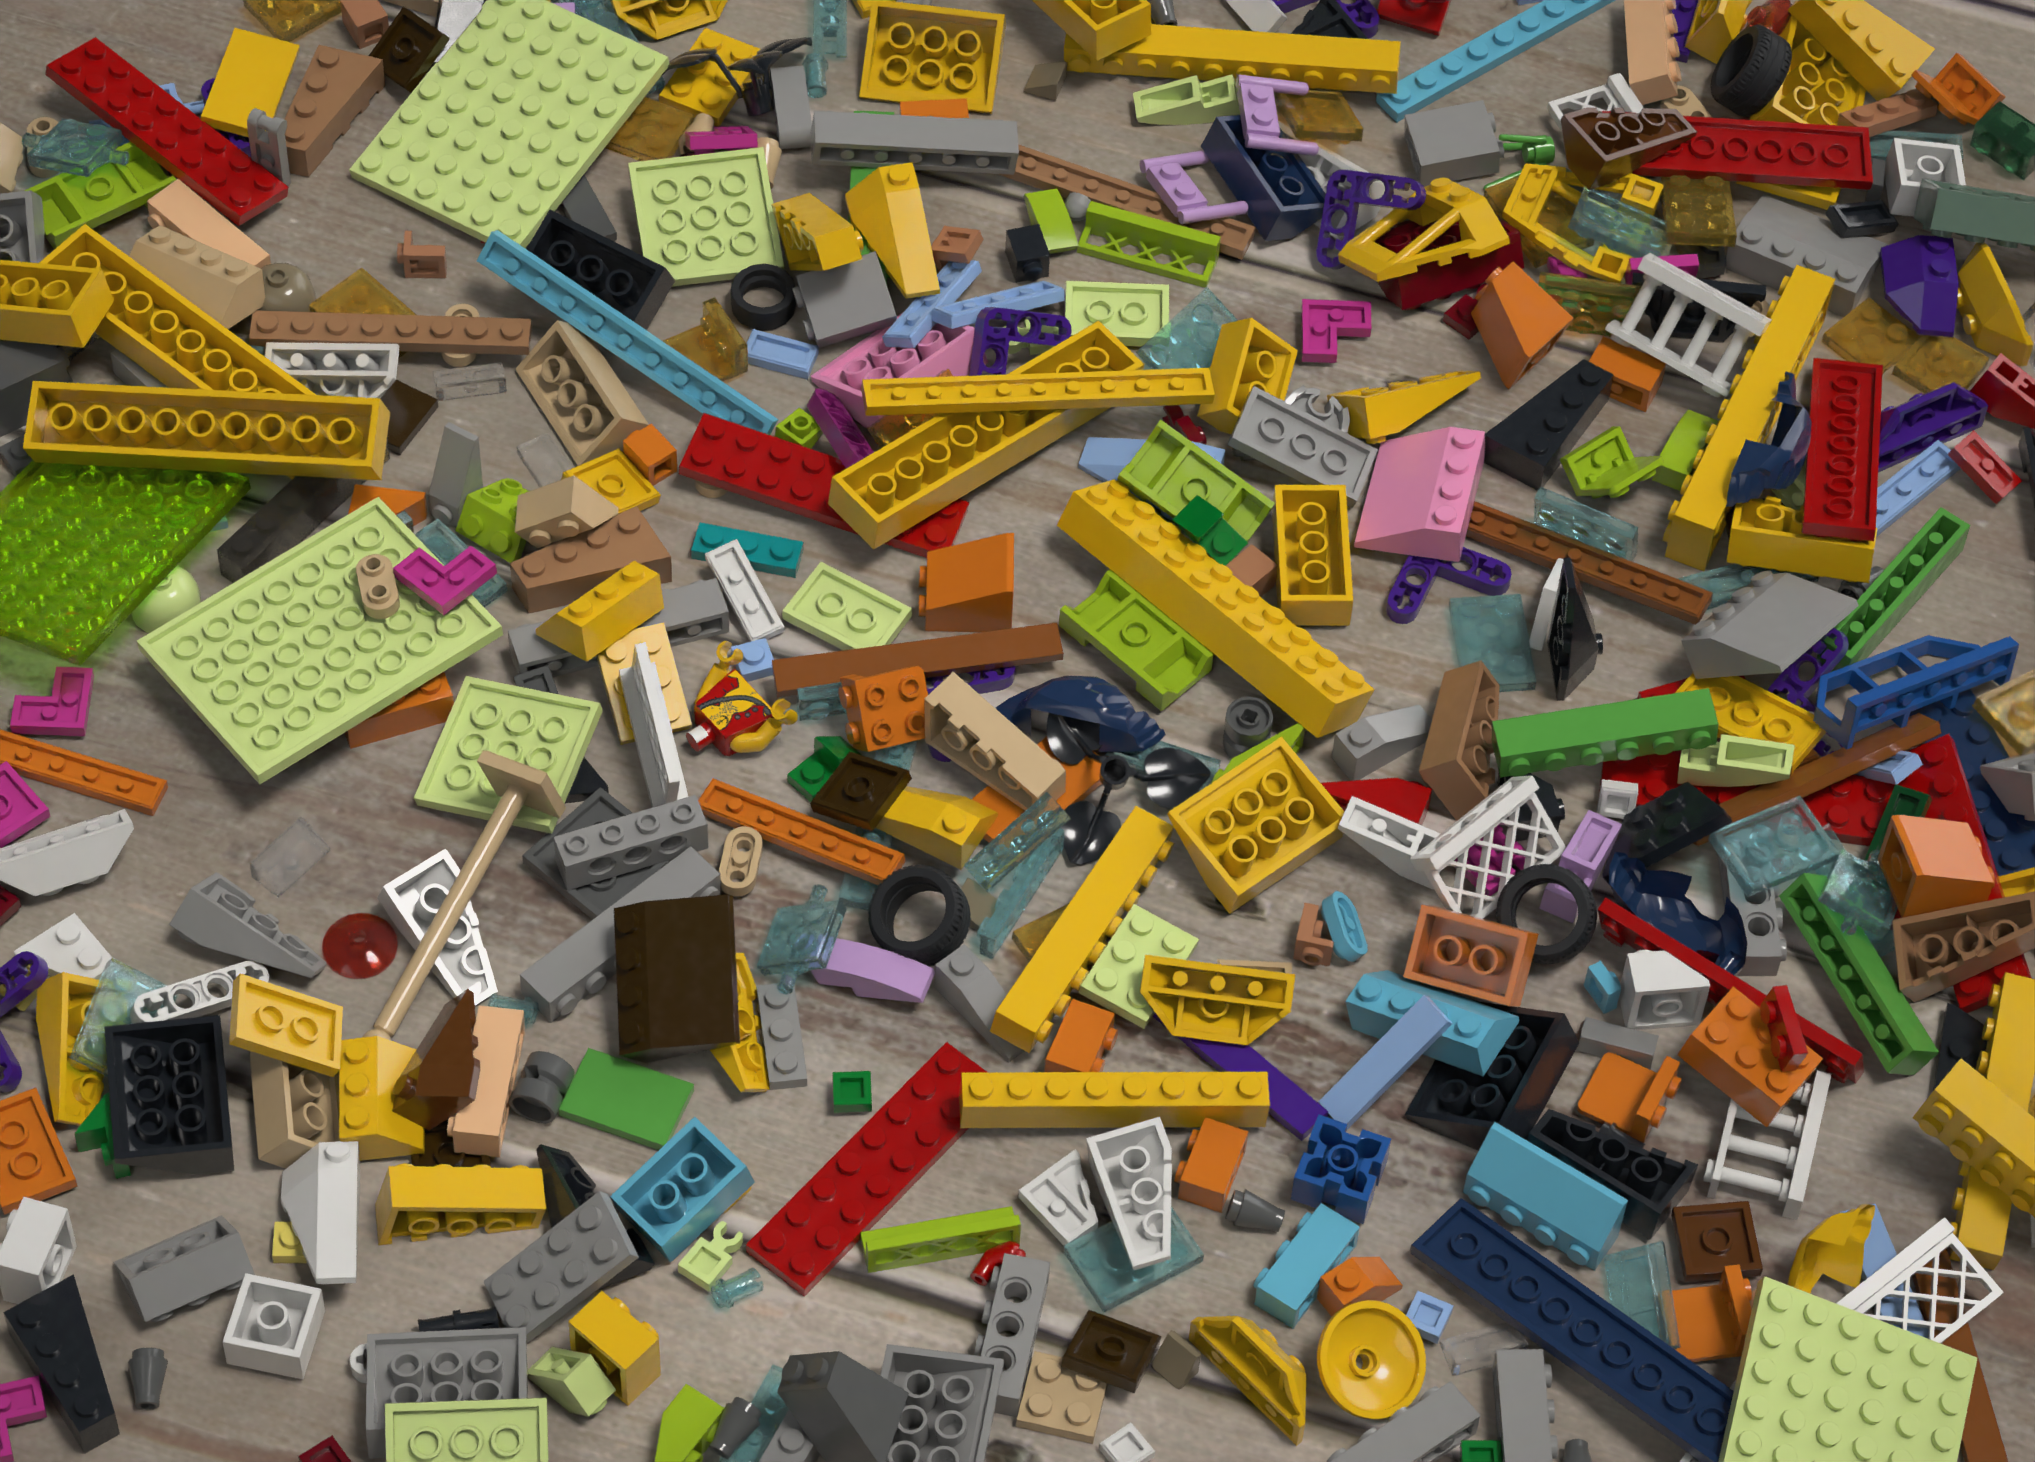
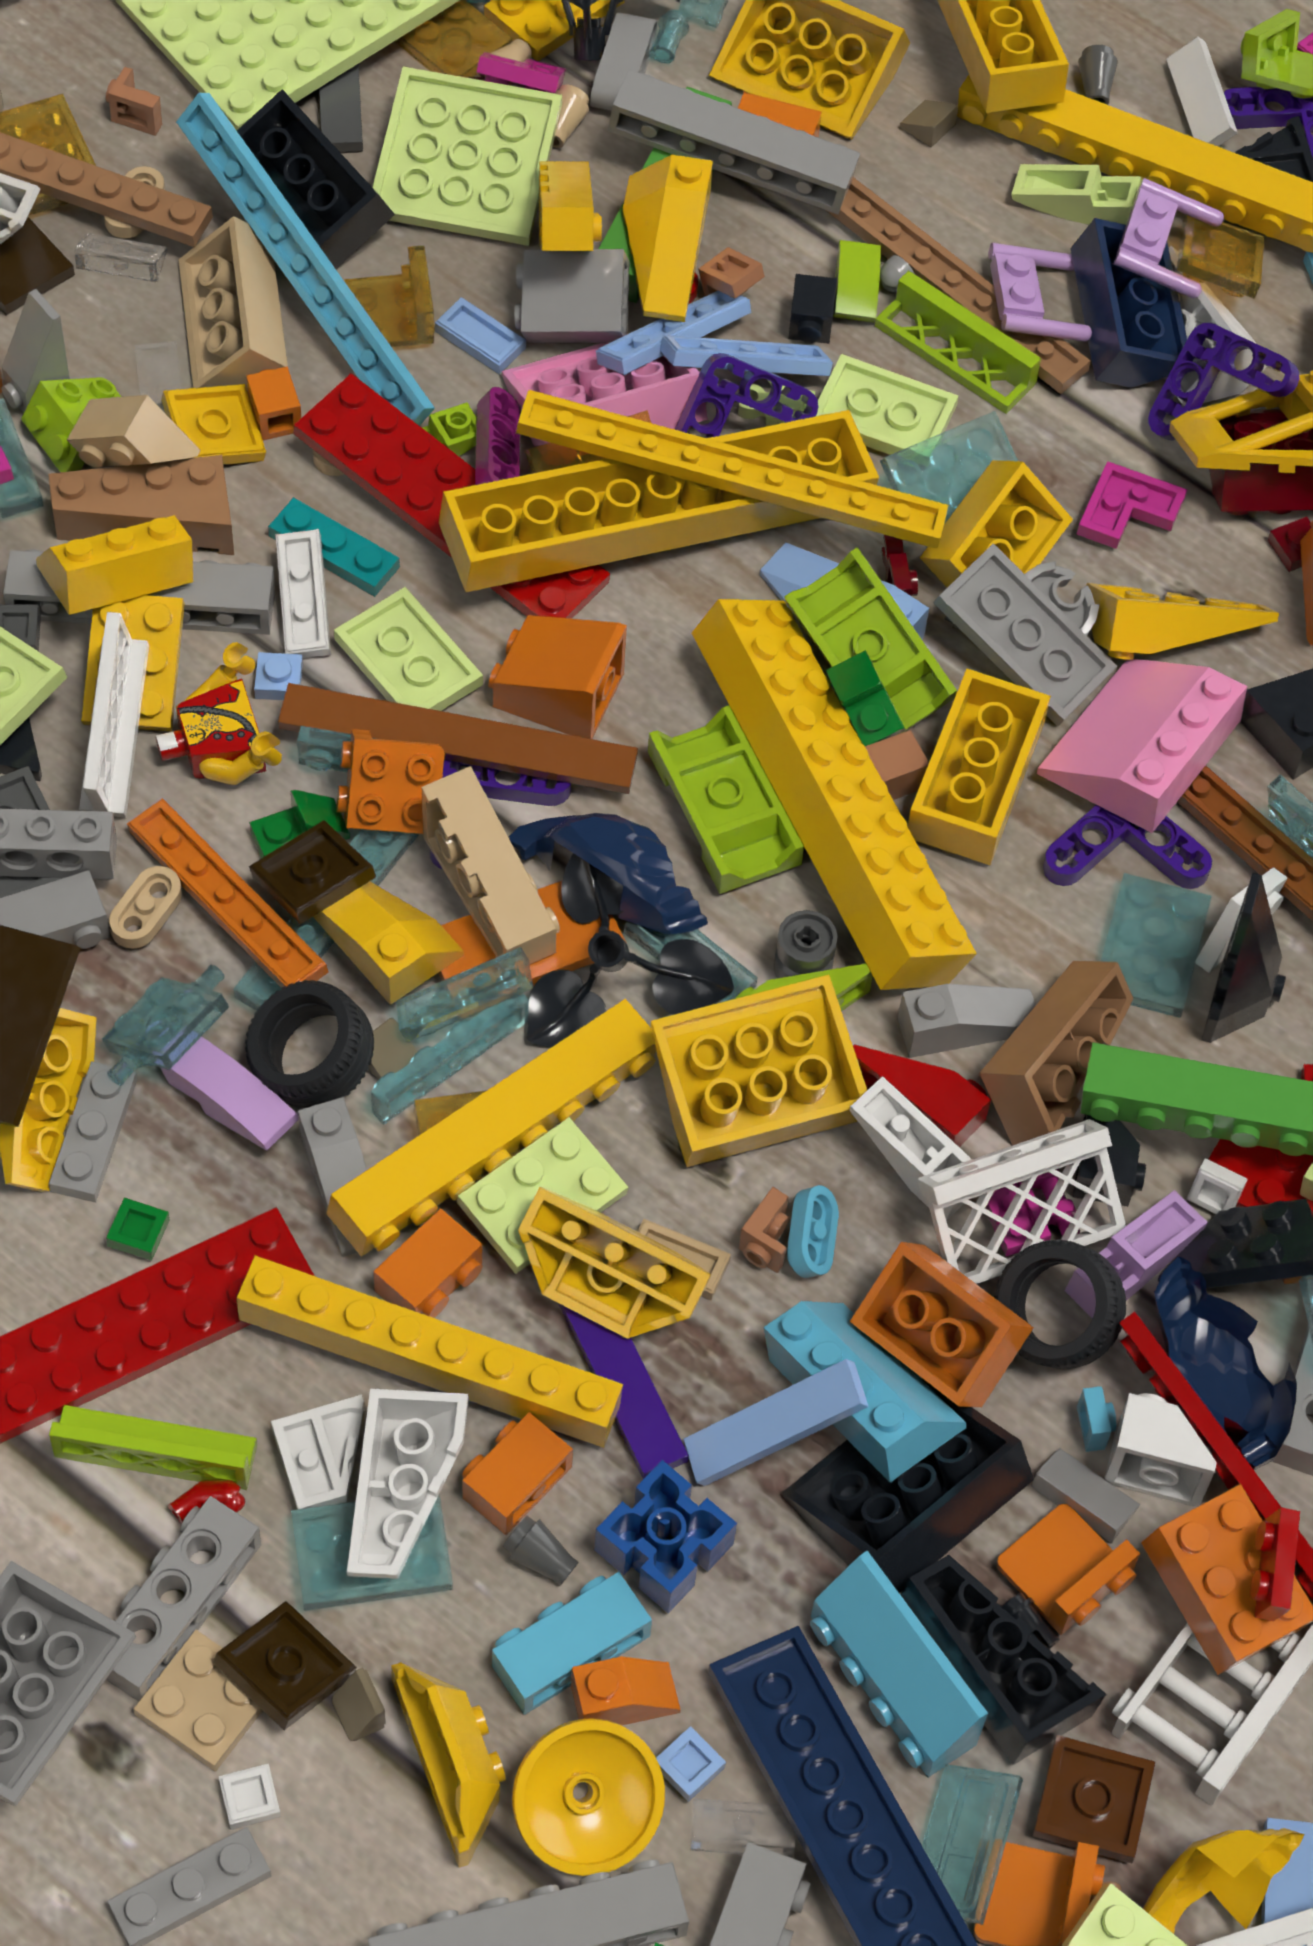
camera: 20 degrees right, 5 degrees up
black tyre [731,264,796,331] -> none

